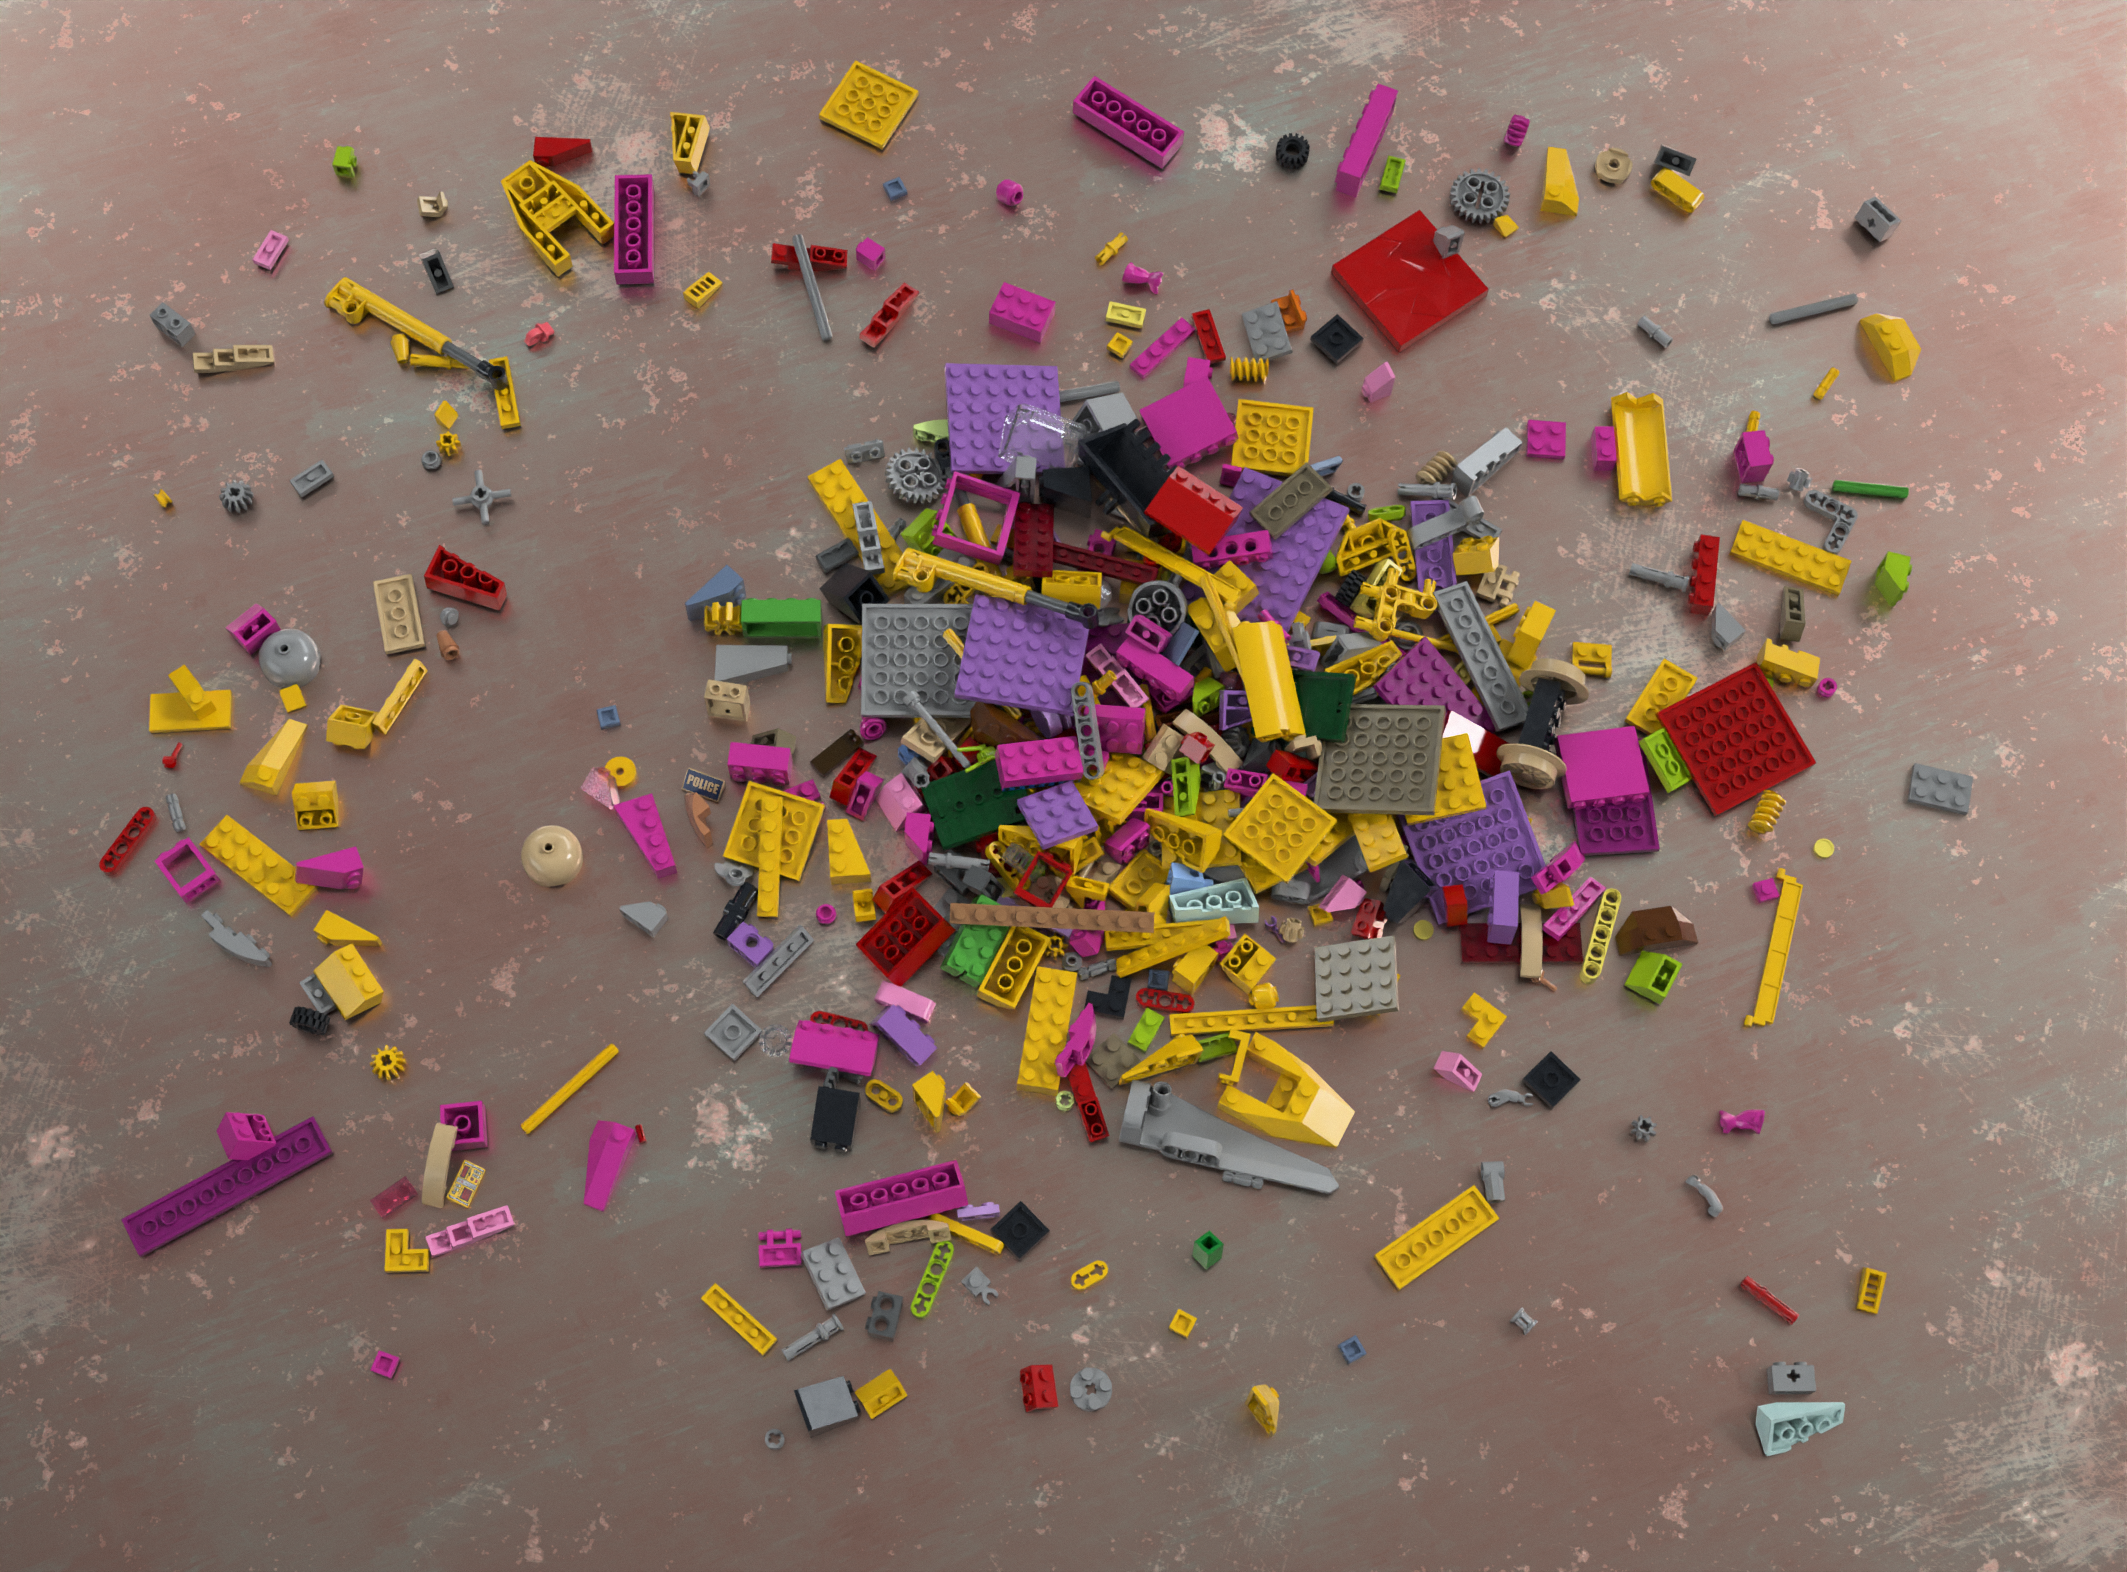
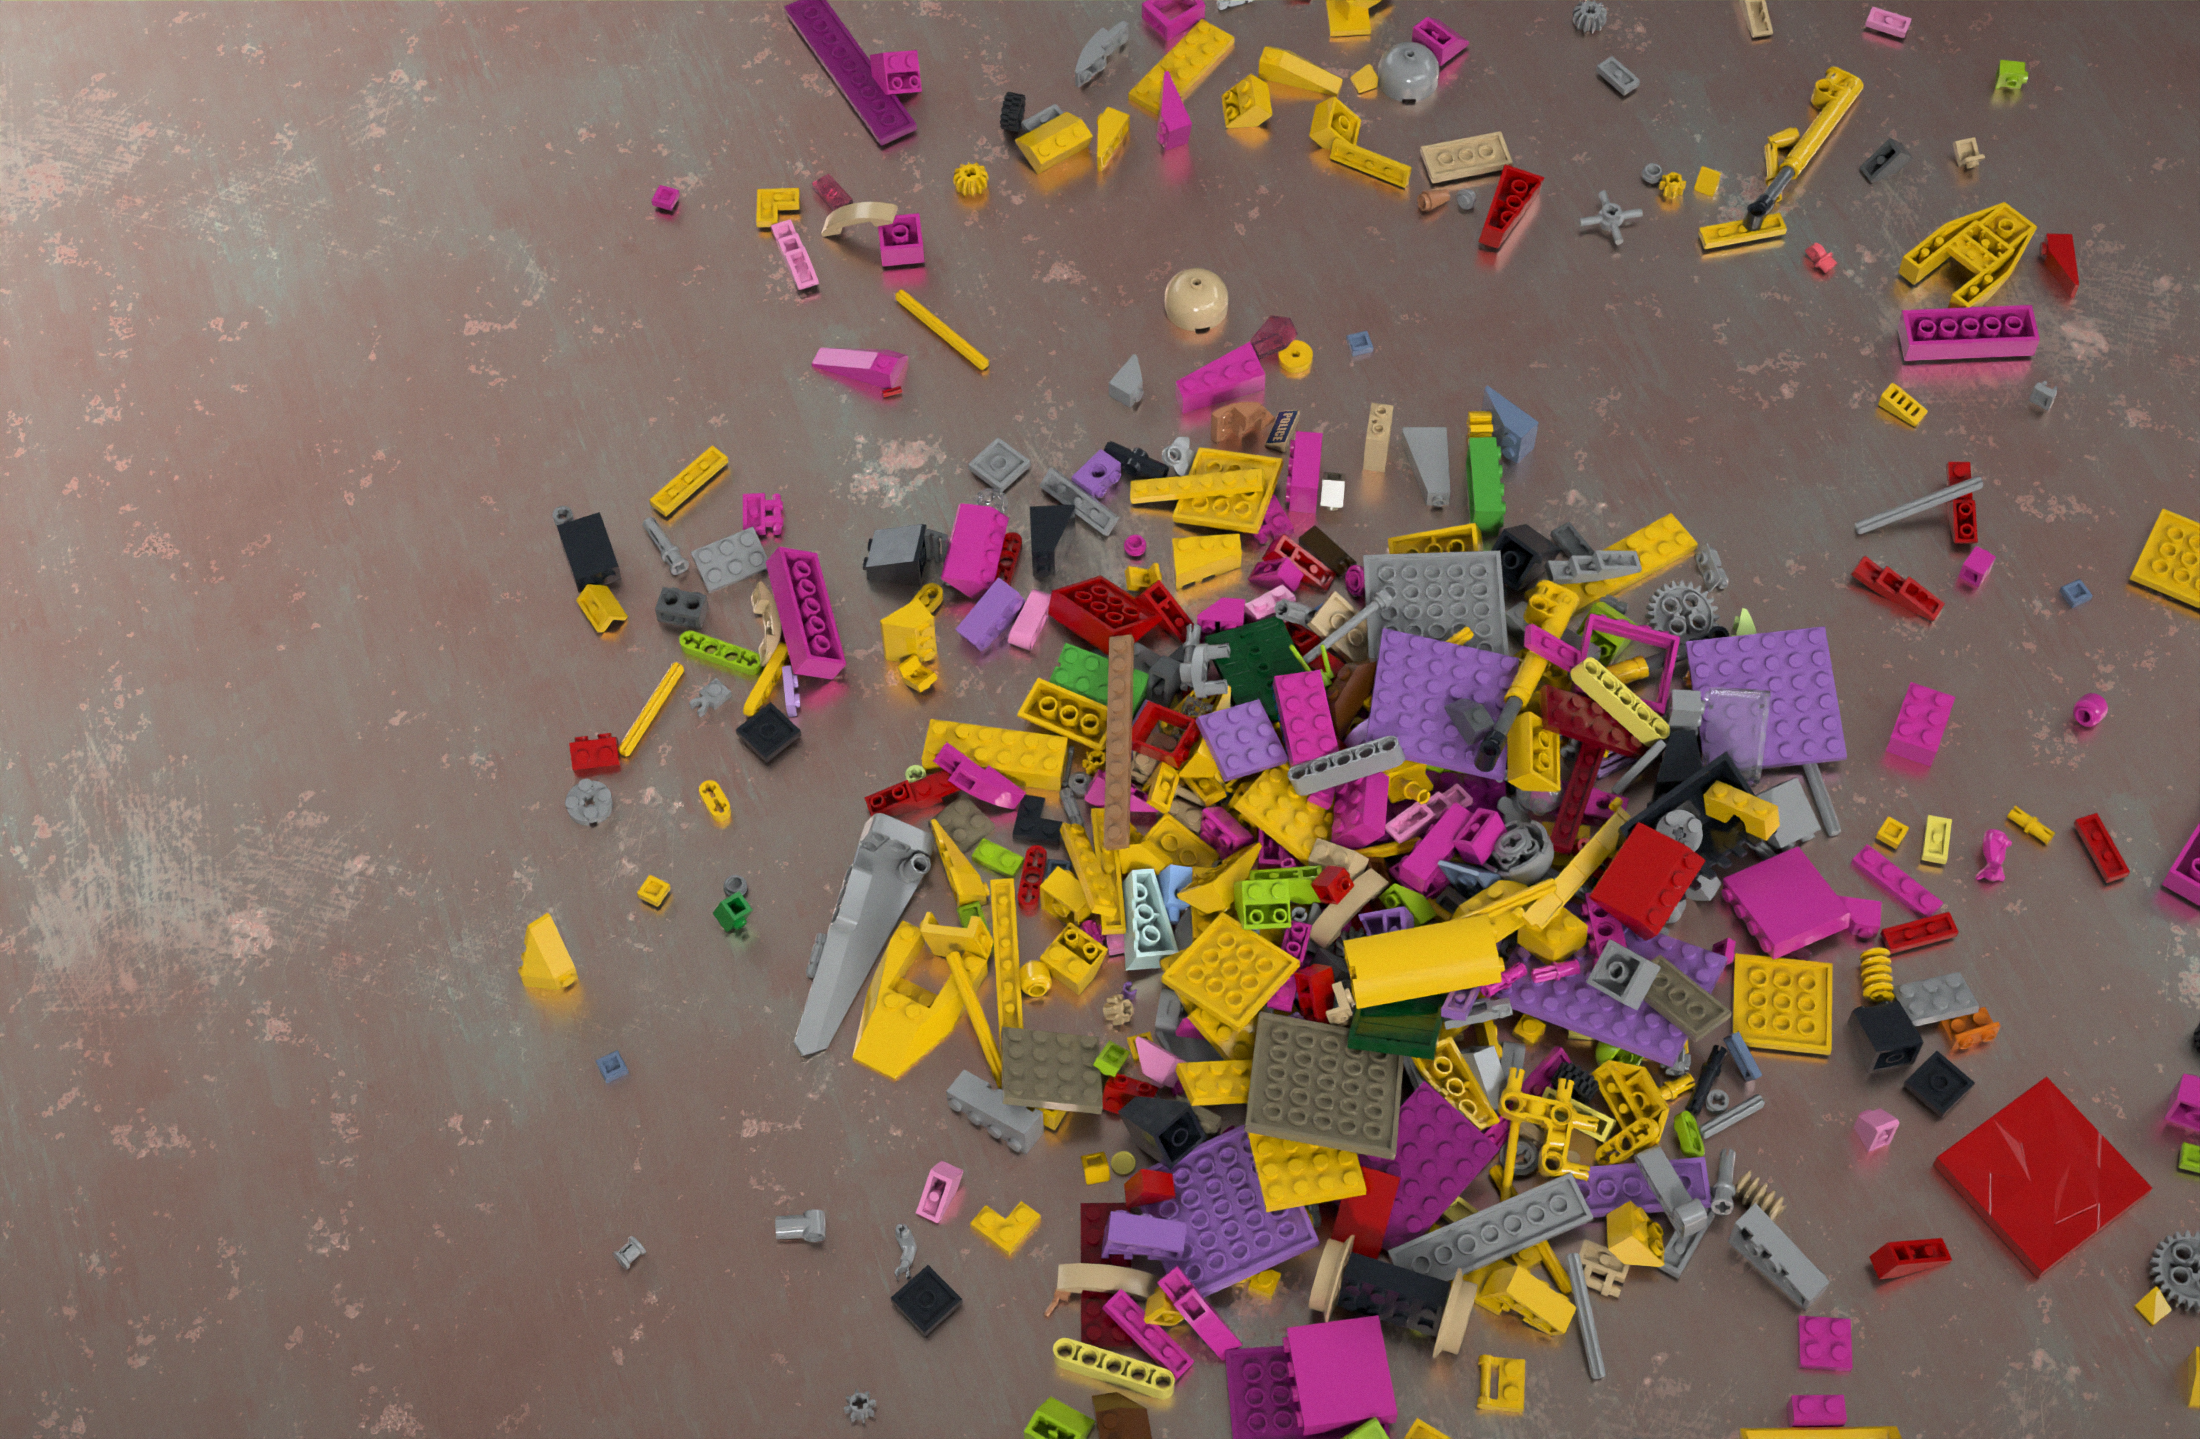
camera: 95 degrees right, 10 degrees down
slope [447,1160,486,1208] -> none
yellow wedge [670,112,710,174] -> none
yellow plate [1374,1185,1500,1290] -> none
light grey slope [1433,225,1465,259] -> none
none -> yellow axle [618,662,684,757]
none -> light grey plate [723,875,747,896]
none -> yellow axle [946,951,1002,1089]
none -> light grey wedge [946,1070,1044,1154]
none -> black slope [1030,505,1076,577]
none -> yellow slope [1080,1151,1111,1185]
none -> lime plate [1093,1040,1131,1077]
none -> light grey connector [1180,643,1230,699]
none -> lime slope [1234,879,1291,930]
none -> dark grey slope [1444,698,1495,746]
none -> light grey gear [1495,829,1532,861]
none -> dark pink plate [1524,623,1581,673]
none -> dark pink axle [1530,959,1580,983]
none -> light grey axle [1565,1253,1606,1379]
none -> light yellow beam [1570,657,1670,747]
none -> light grey slope [1586,939,1661,1010]
none -> light grey tile [1611,740,1667,795]
none -> light grey plate [1654,810,1703,852]
none -> light grey axle [1699,1094,1765,1139]
none -> yellow arch [1704,780,1780,841]
none -> black slope [1848,1001,1924,1073]
none -> red slope [1869,1238,1953,1279]
none -> red plate [2074,813,2130,883]

